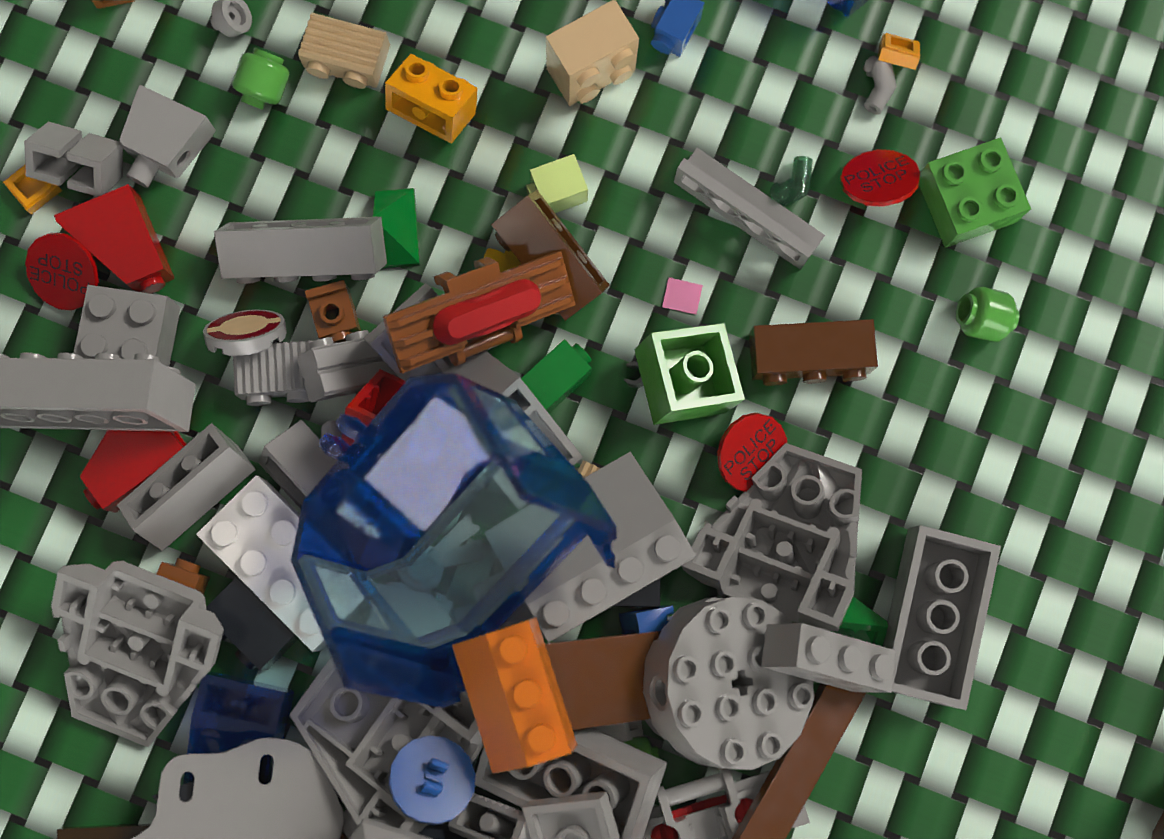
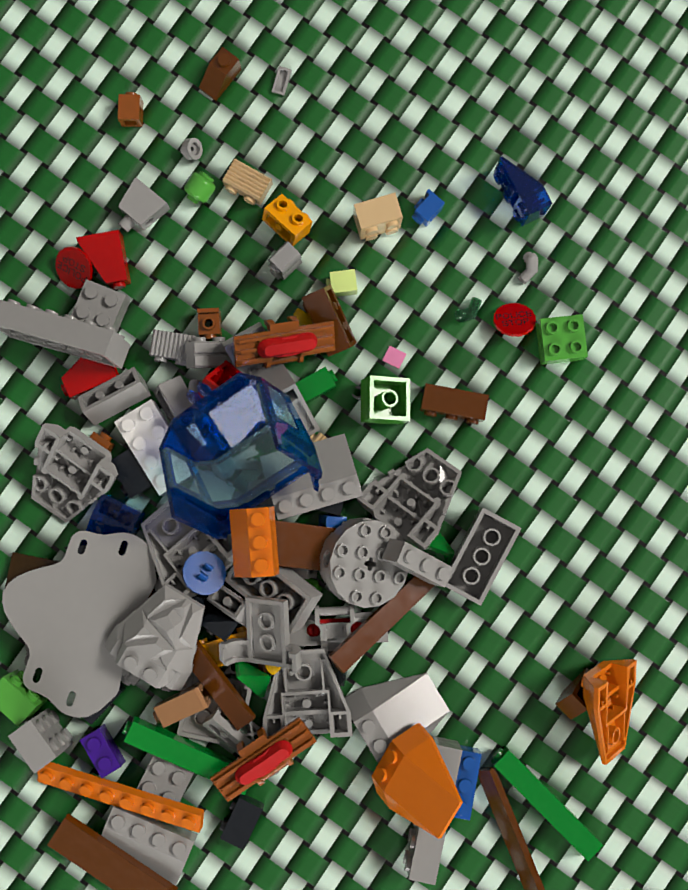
camera: 15 degrees right, 5 degrees up
light orange tile [3,165,62,215] -> none
light grey piece [24,122,123,197] -> none
tile [203,310,287,356] -> none
light grey brick [214,217,387,284] -> none
green slope [372,188,420,268] -> none
light grey fence [674,148,825,270] -> none
red piece [717,413,787,492] -> none
light orange tile [878,33,920,70] -> none
bright green head [956,287,1019,342] -> none
none -> light grey brick [268,241,302,280]

